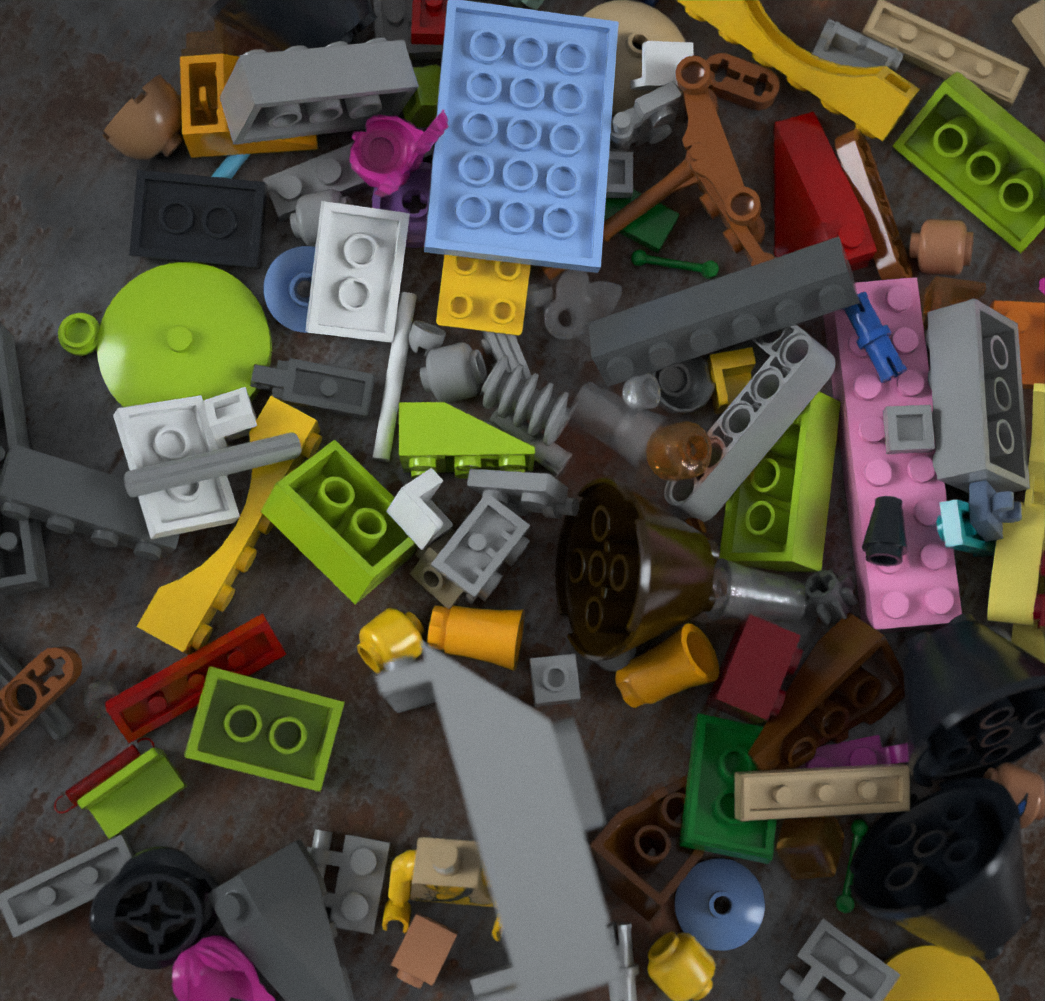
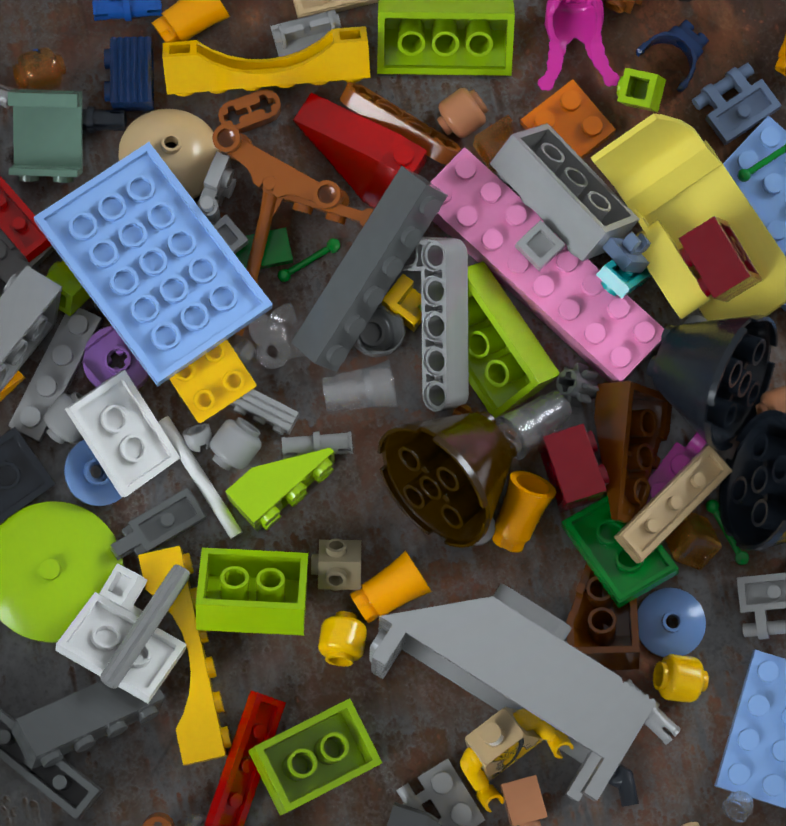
camera: 40 degrees left, 0 degrees up
dark pink hair [349,109,448,198] -> none
white panel [386,468,453,550] -> none
light grey bracket [431,493,530,605] -> none
light grey plate [466,469,579,519] -> none
light grey piece [480,355,579,446] -> none
light grey brick [529,653,581,707] -> none
clear hinge [622,374,661,410] -> none
white panel [630,41,693,90] -> none
clear orange head [646,421,712,482] -> none
blue pin [843,292,907,383] -> none
black cone [862,496,908,566] -> none

